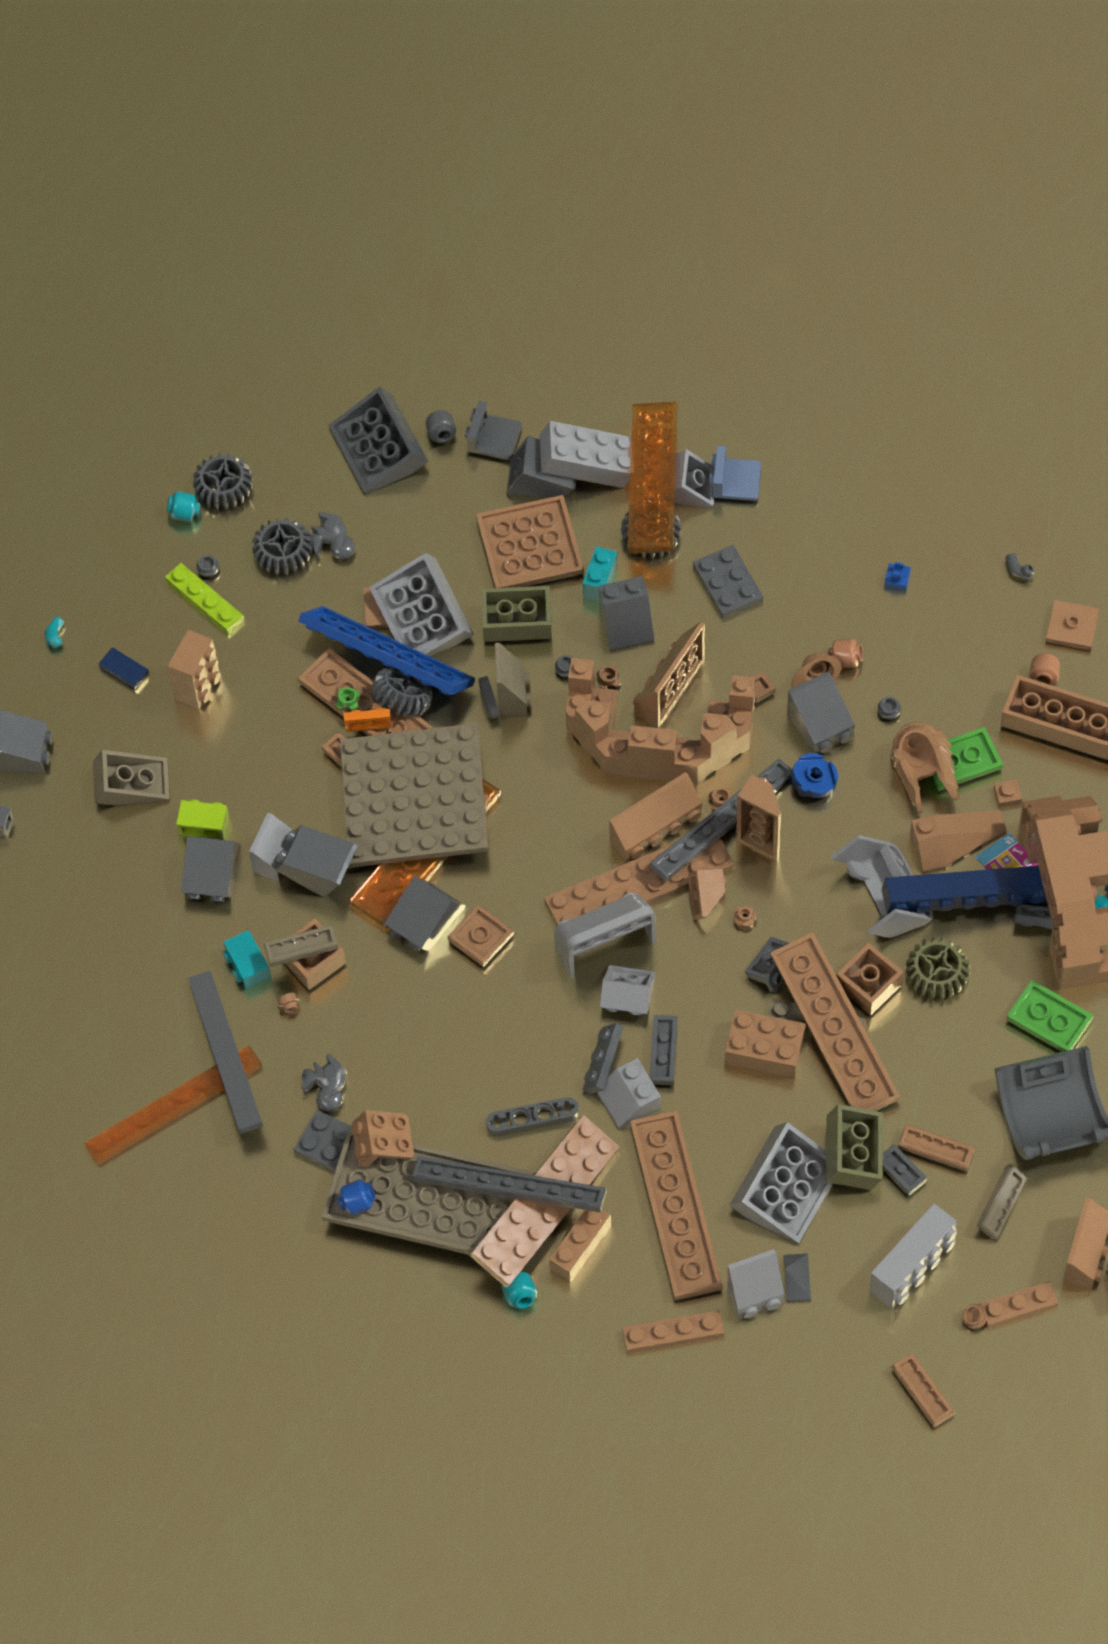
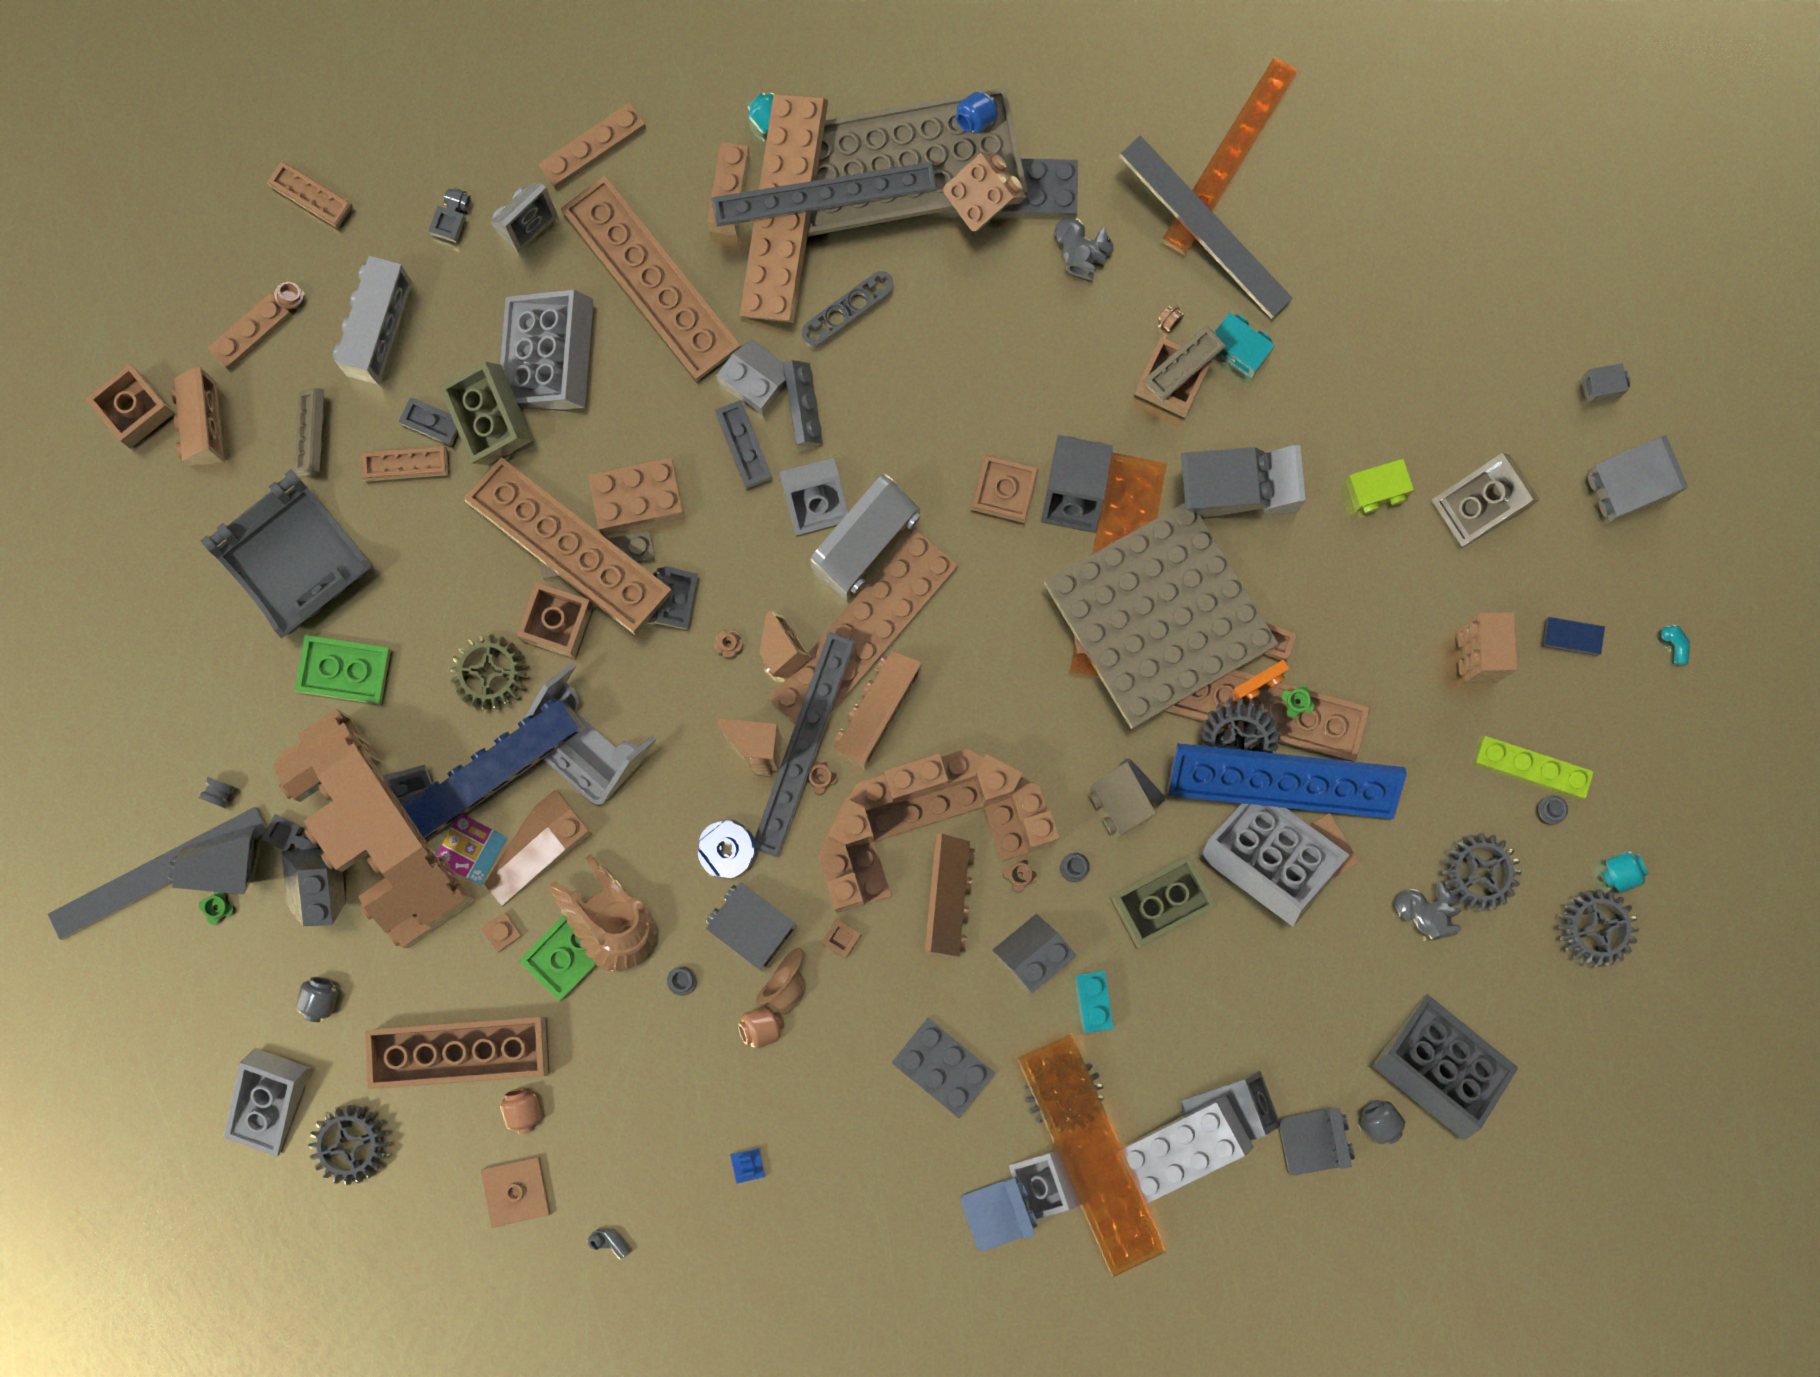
camera: 150 degrees right, 20 degrees up
dark grey slope [181,836,241,902] -> none
medium nougat plate [476,495,584,588] -> none
dark grey slope [783,1253,811,1302] -> none
none -> dark grey plate [428,187,471,243]

